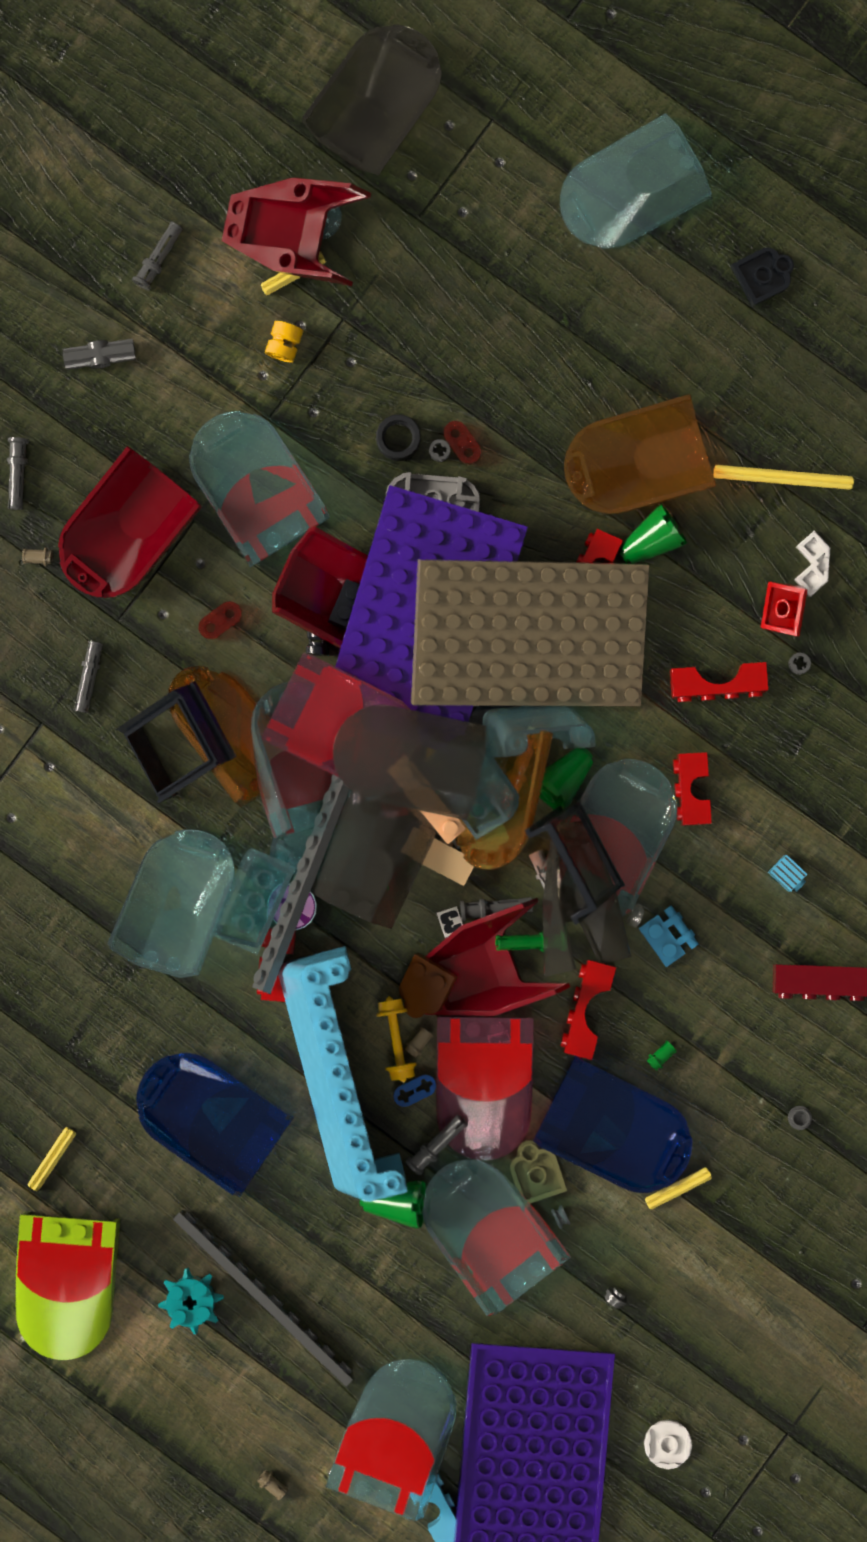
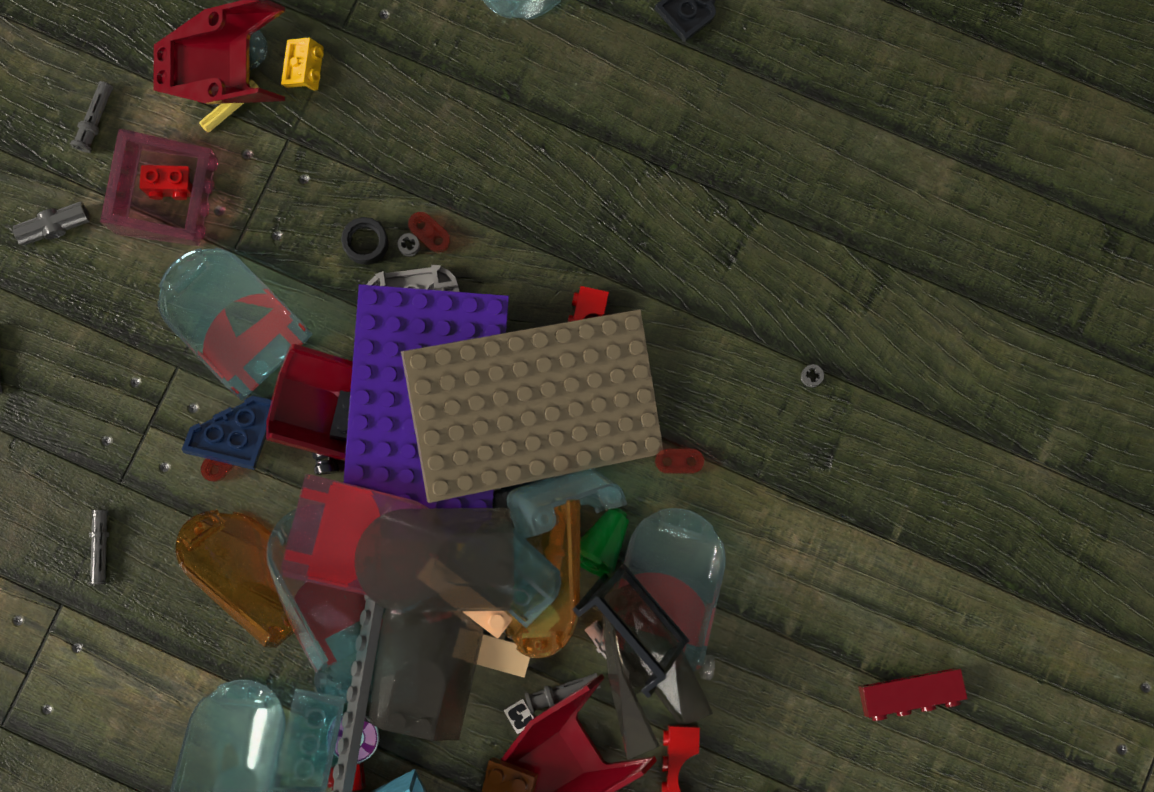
camera: 10 degrees left, 5 degrees down
dark tan pin [22,547,53,566] -> none
dark red windscreen [58,446,203,598] -> none
black piece [116,681,236,804] -> none
yellow wheel [264,321,304,363] -> none
green pin [495,931,569,952] -> none
clear orange windscreen [564,394,716,514] -> none
green cone [619,504,687,564] -> none
dark azure plate [638,905,699,967] -> none
red arch [670,662,768,703] -> none
red arch [673,752,712,826] -> none
light yellow axle [713,465,854,490] -> none
red slope [761,581,808,636] -> none
medium azure brick [768,855,807,892] -> none
white tile [794,530,830,597] -> none
none -> clear pink windscreen [100,129,218,246]
none -> red bracket [139,165,195,200]
none -> dark blue plate [182,396,272,470]
none -> yellow bracket [281,38,324,90]
none -> clear red plate [655,449,704,474]

